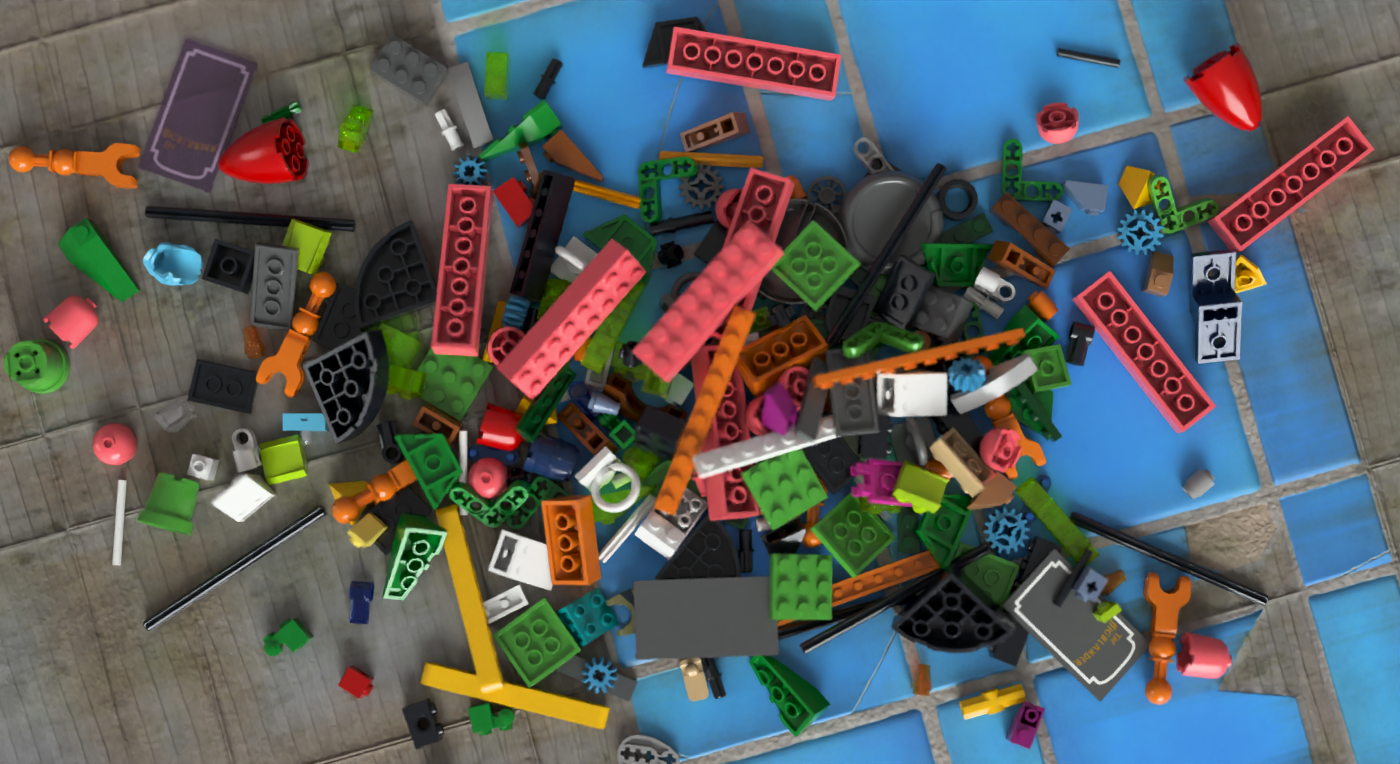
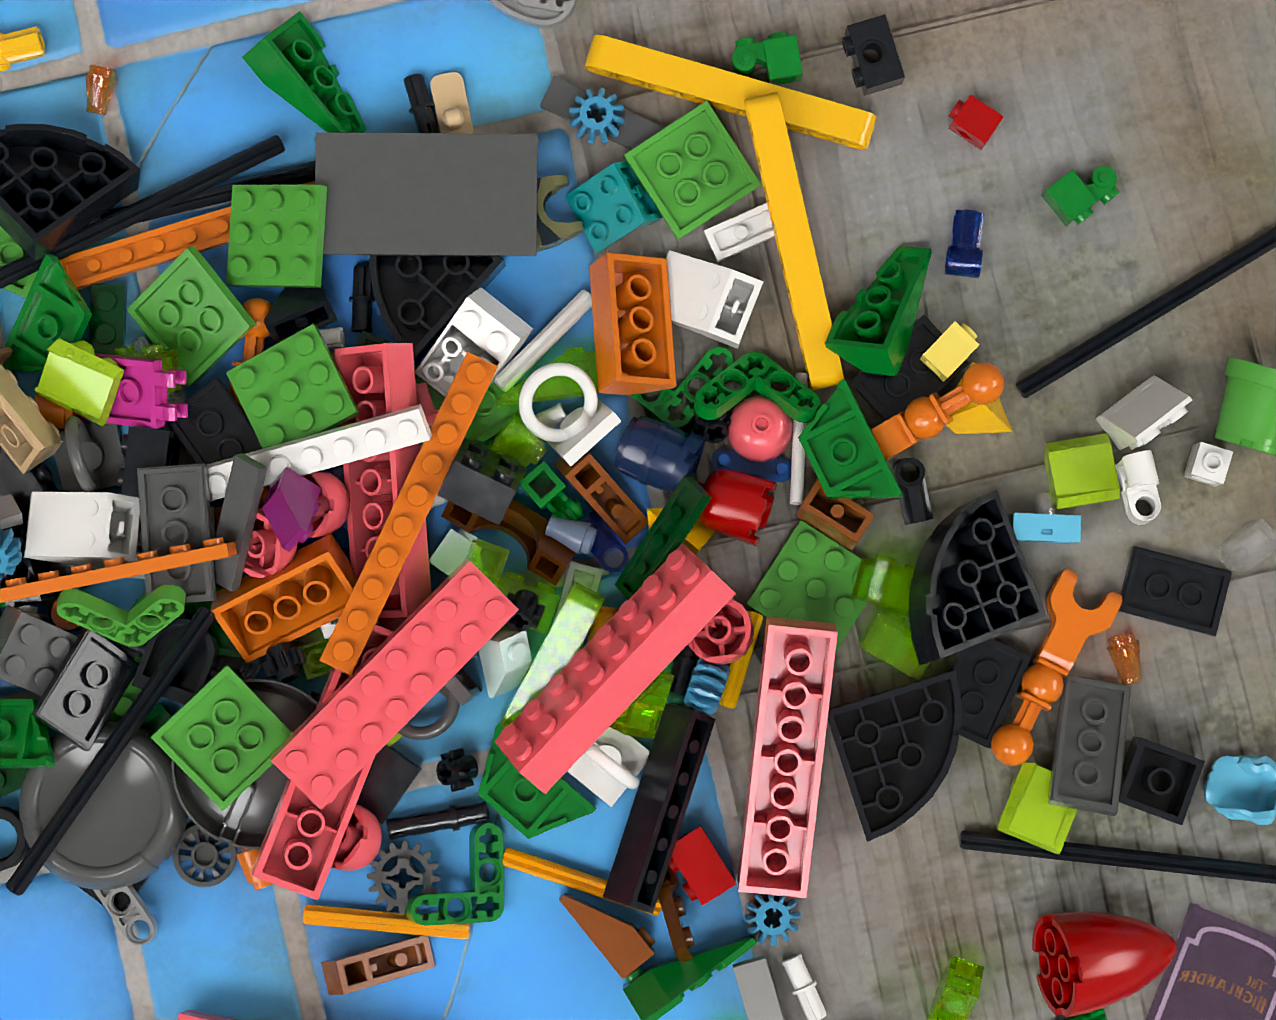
camera: 175 degrees left, 0 degrees up
none -> light aqua slope [479,624,532,698]

